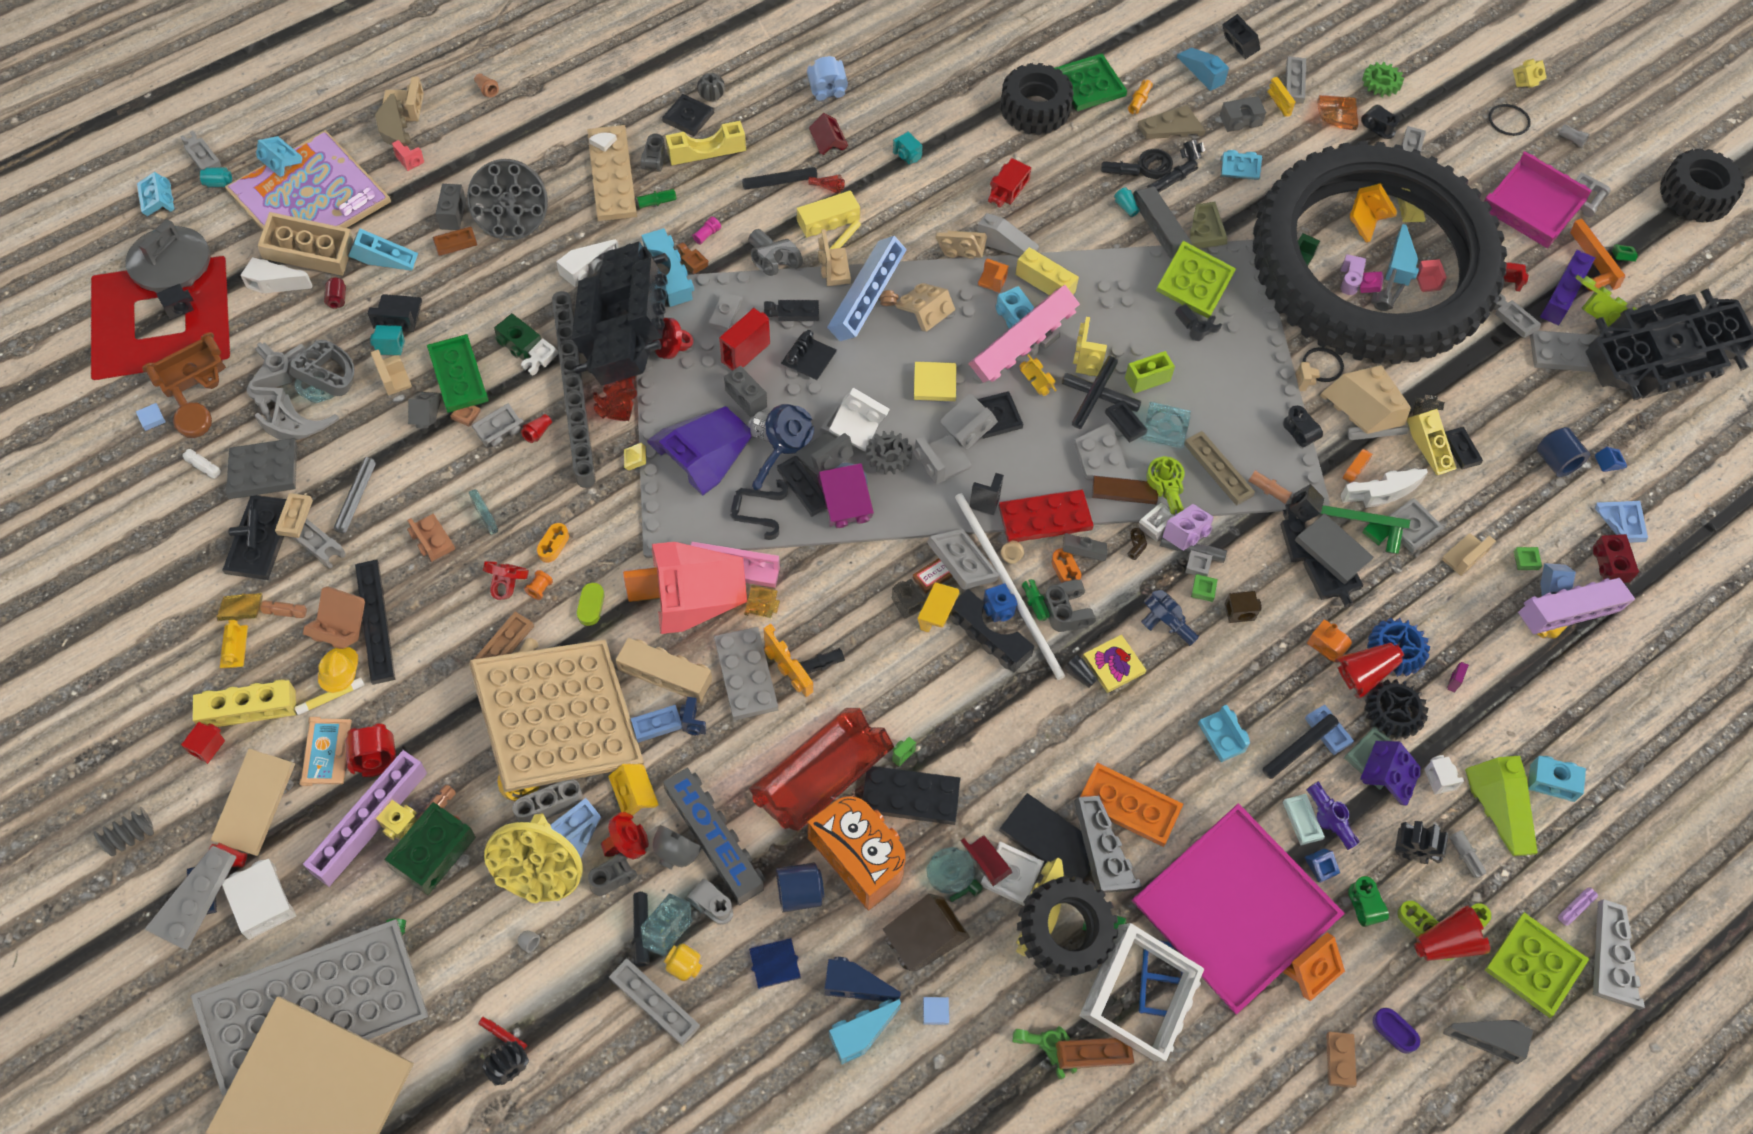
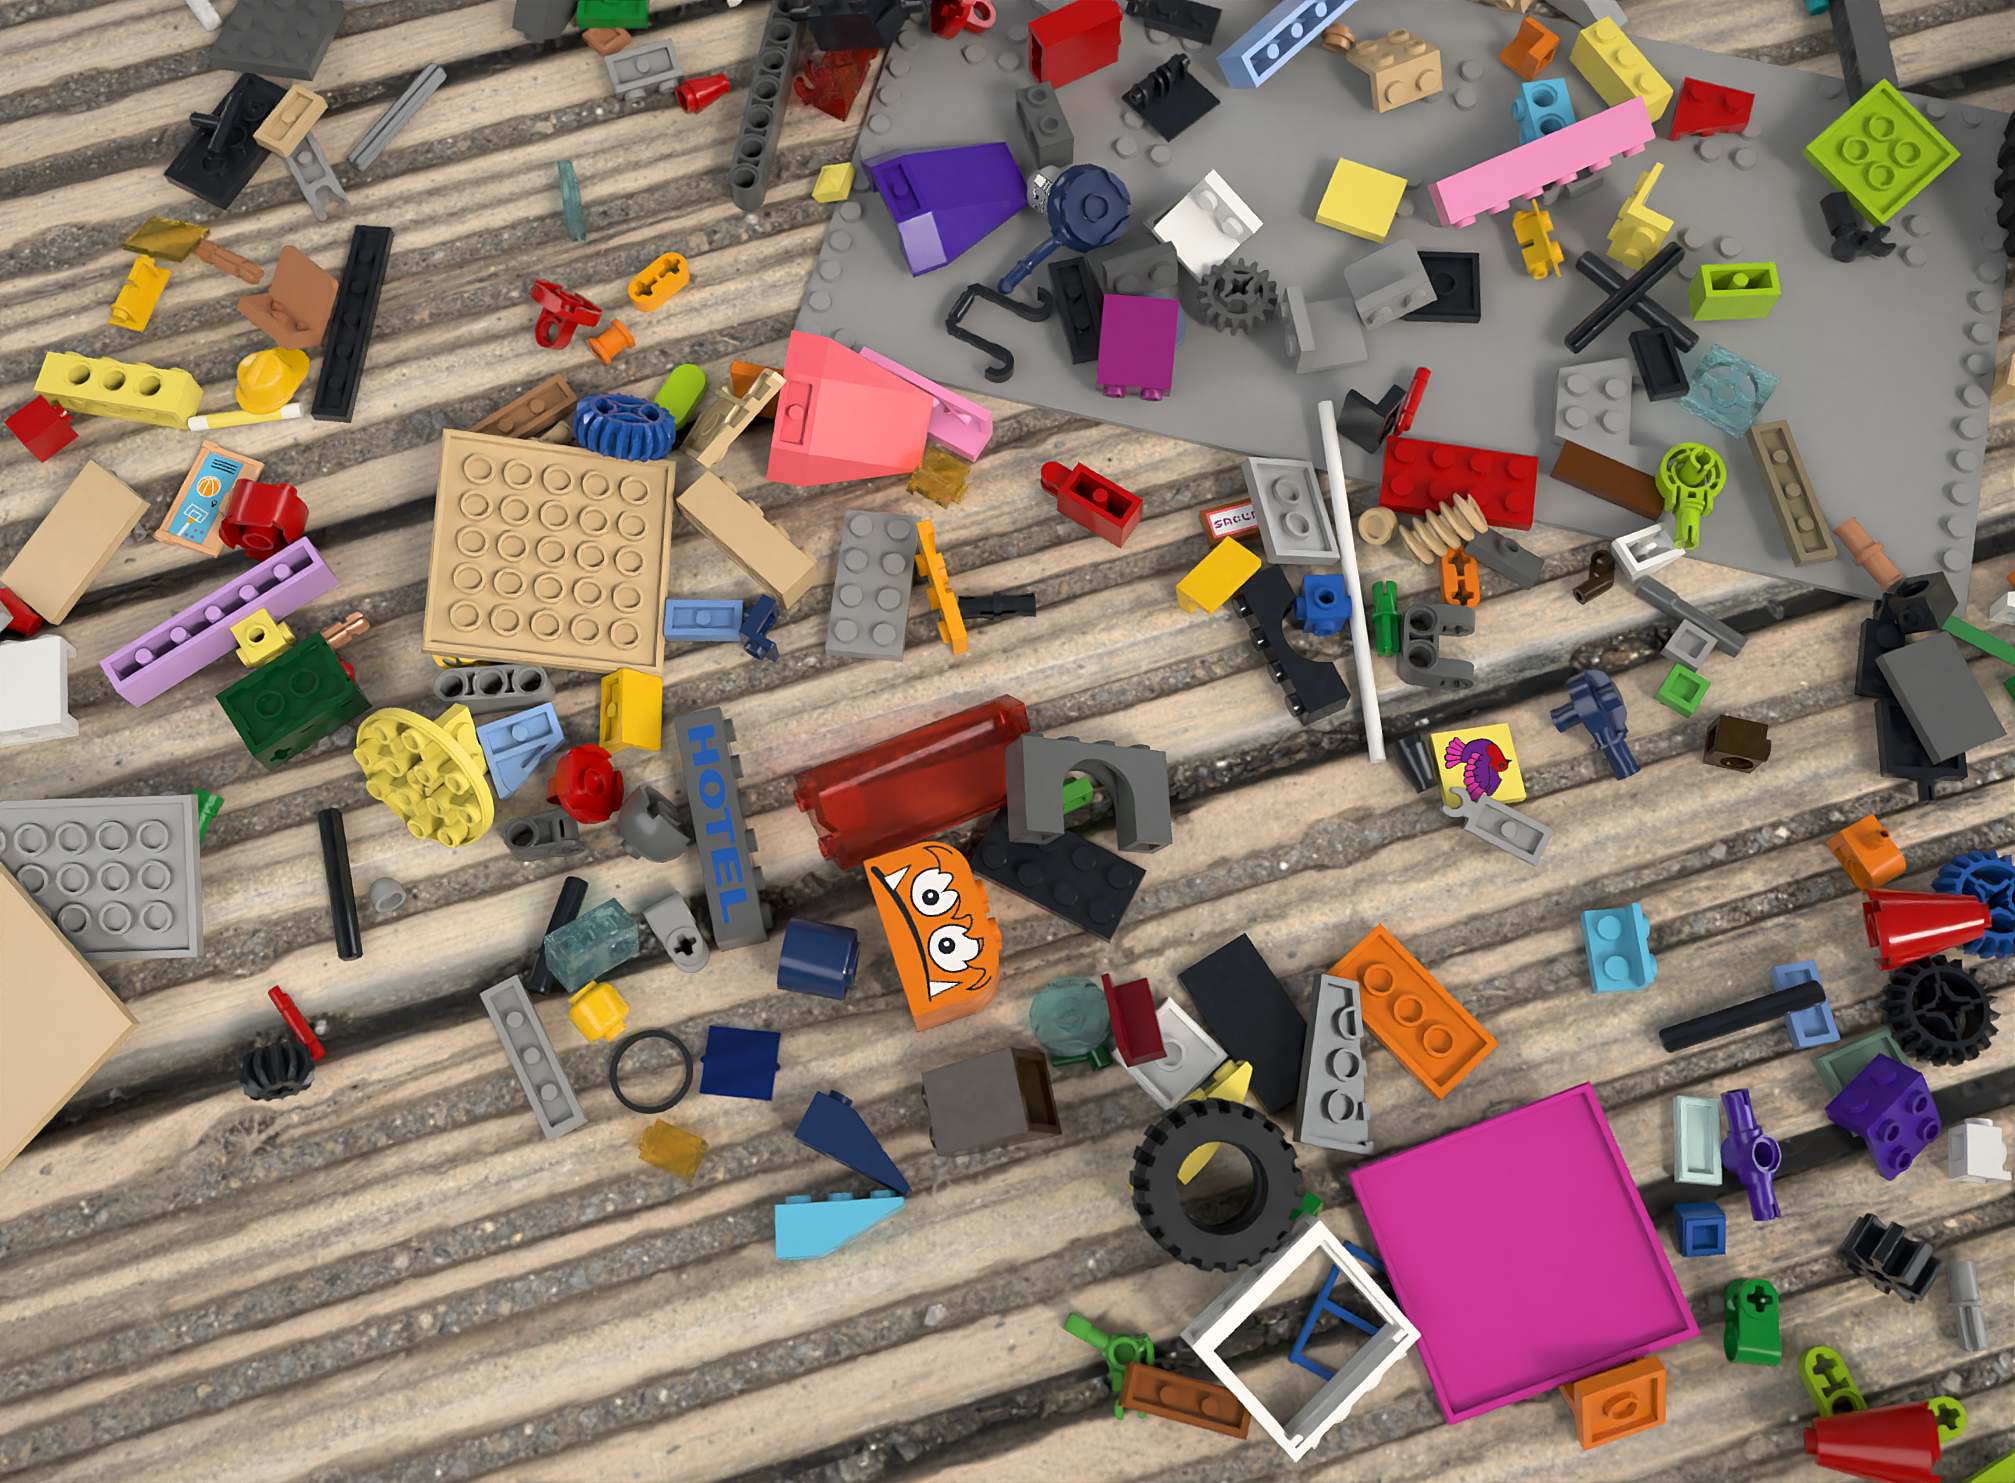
camera: 25 degrees right, 10 degrees up
nougat bracket [407,513,455,562] -> none
clear smoke brick [891,579,925,619] -> none
light blue tile [923,997,949,1025] -> none
lavender brick [1163,504,1214,551] -> none
olive wing [1190,202,1227,249] -> none
black piece [1283,405,1323,447] -> none
none -> black axle [317,808,363,961]
none -> blue gear [573,392,676,463]
none -> black piece [610,1030,693,1114]
none -> clear yellow brick [638,1118,709,1183]
none -> tan wing [679,356,787,469]
none -> dark grey arch [1005,732,1173,854]
none -> red brick [1041,461,1143,548]
none -> red wheel [1392,367,1431,437]
none -> tan piece [1399,493,1488,567]
none -> light grey plate [1439,786,1555,866]
none -> red wing [1668,77,1755,141]

